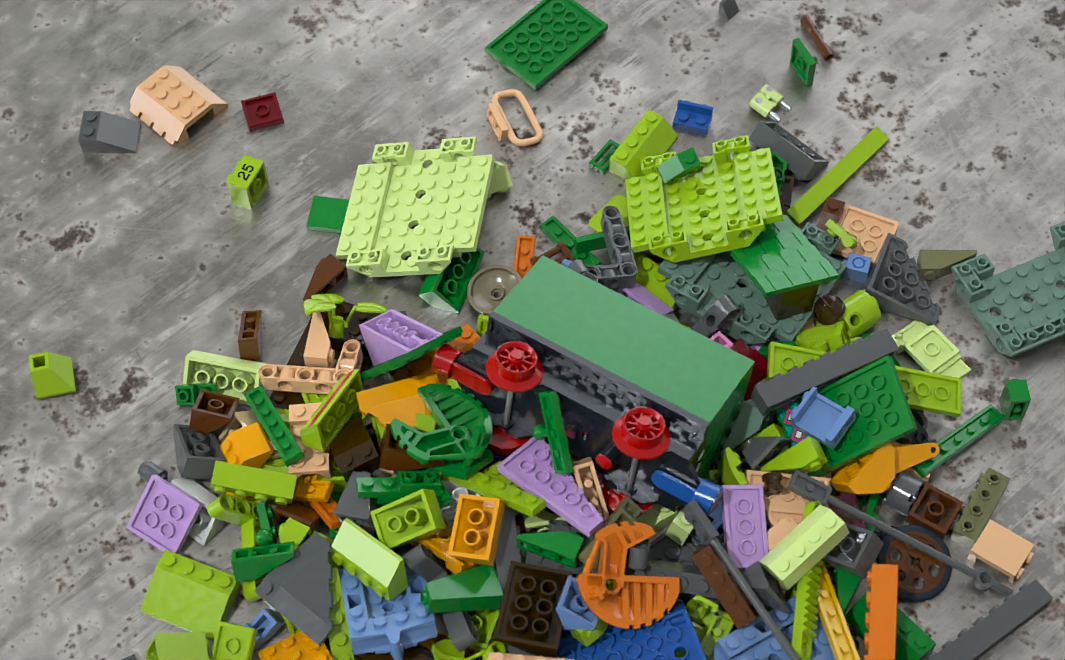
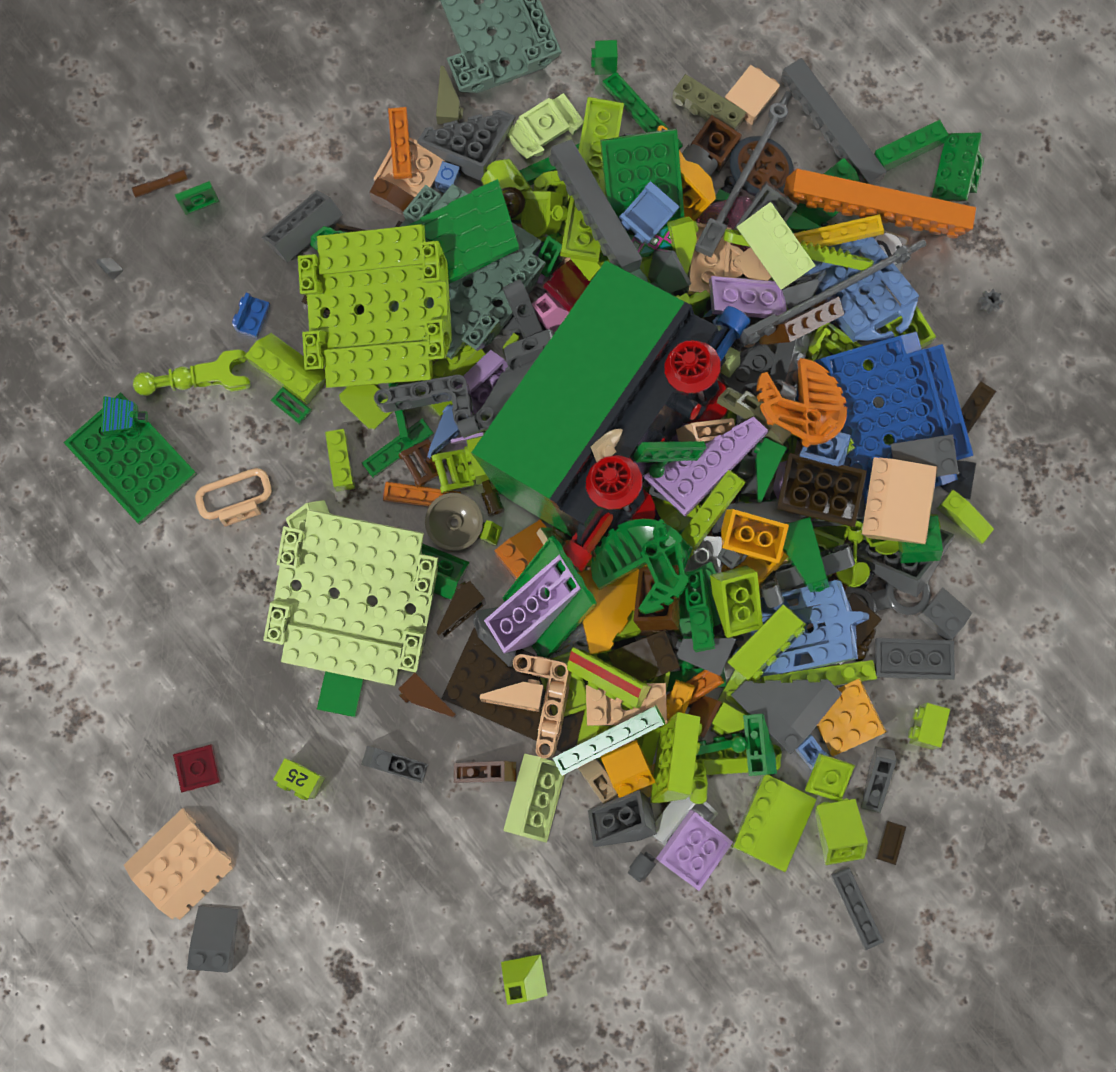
camera: 90 degrees left, 20 degrees up
green slope [175,383,218,405] -> none
reddish brown slope [189,389,240,433] -> none
lime plant [303,293,388,338] -> none
lime tile [414,413,436,432] -> none
green slope [657,147,701,184] -> none
yellowish green piece [749,84,792,122] -> none
dark brown wheel [761,472,784,495] -> none
lime tile [784,126,889,227] -> none
lime plate [825,219,858,248] -> none
none -> green torso [101,396,148,436]
none -> lime piece [133,350,251,396]
none -> lime arch [325,429,355,492]
none -> dark grey slope [361,746,428,783]
none -> orange tile [388,107,412,180]
none -> dark brown slope [436,581,486,640]
none -> tan plate [591,429,623,462]

